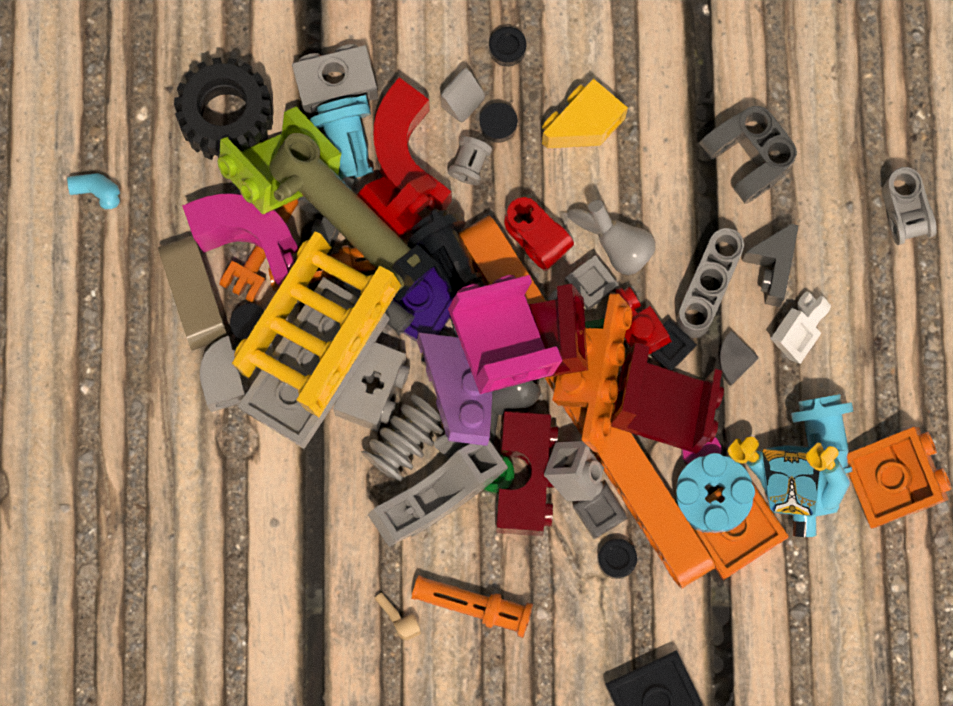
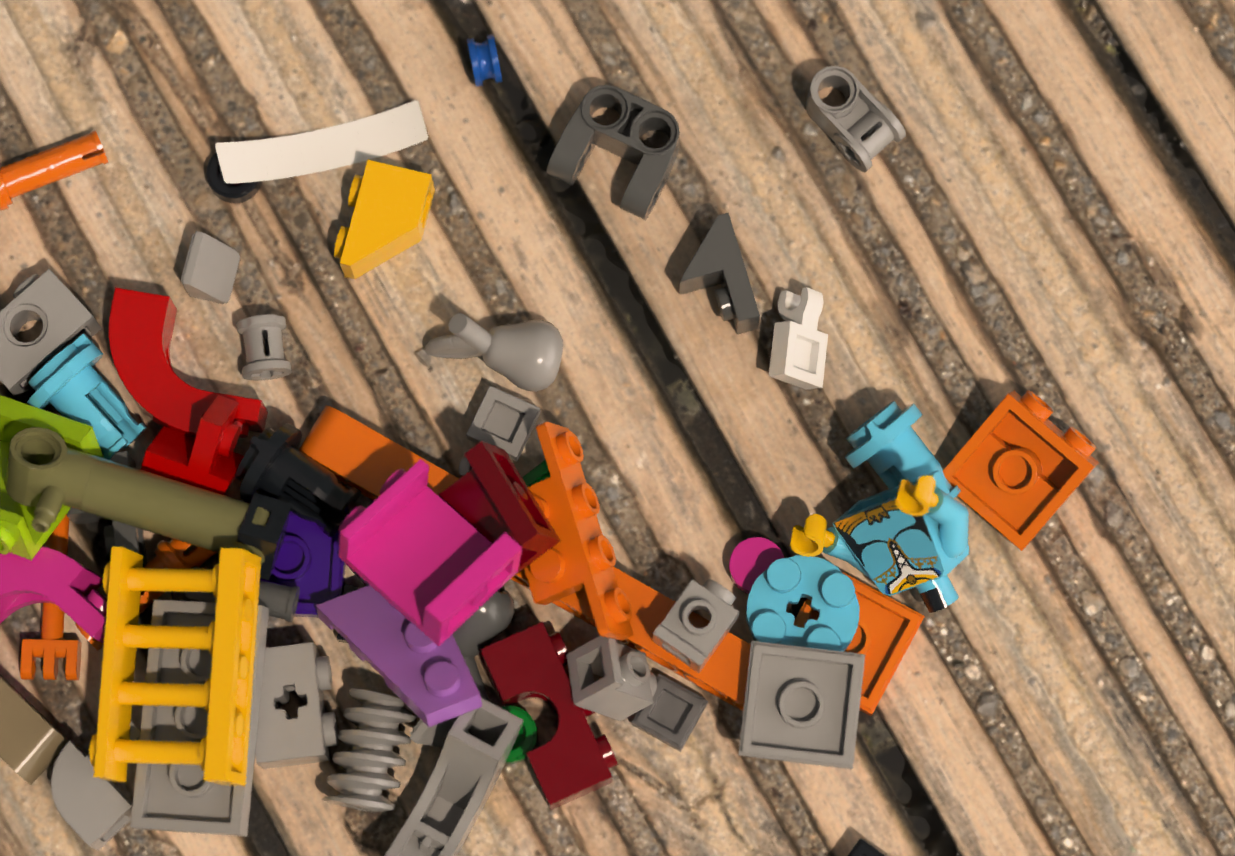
camera: 25 degrees left, 0 degrees up
black tile [230,304,265,341] -> none
black tile [480,103,518,143] -> none
red piece [504,197,574,271] -> none
black tile [597,539,637,579] -> none
dark red panel [610,342,724,454] -> none
red plate [614,287,672,355] -> none
black tile [649,319,697,371] -> none
light grey beam [676,228,744,338] -> none
flat silver tile [720,331,759,387] -> none
none -> white sticker [215,100,428,183]
none -> blue bush [467,34,502,87]
none -> light grey brick [653,579,739,673]
none -> light grey tile [738,641,865,769]

